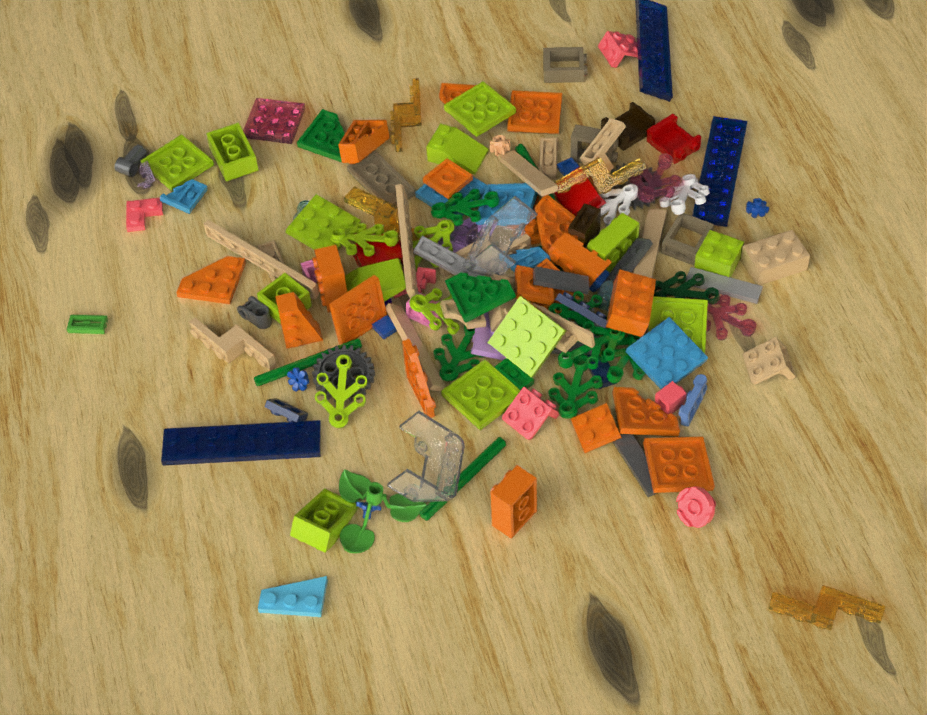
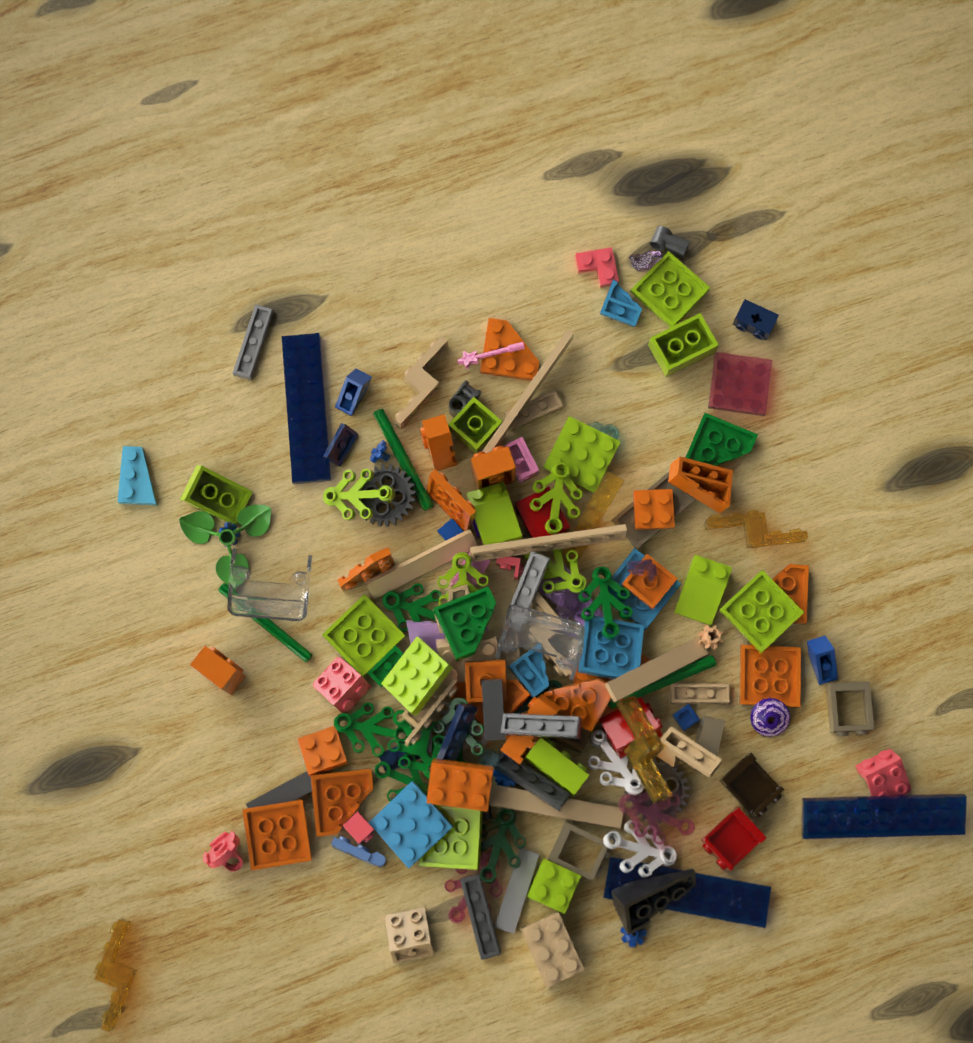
camera: 85 degrees right, 25 degrees up
bright green tile [67,315,108,334] -> none
none -> light grey tile [232,304,274,380]
none -> blue slope [335,368,372,416]
none -> bright pink piece [457,342,525,369]
none -> dark grey tile [460,873,501,960]
none -> tile [501,713,582,739]
none -> black wedge [612,869,697,935]
none -> bracket [626,559,657,582]
none -> orange plate [633,489,675,530]
none -> dark blue brick [732,299,779,340]
none -> dish [750,698,790,737]
none -> blue slope [807,635,838,685]

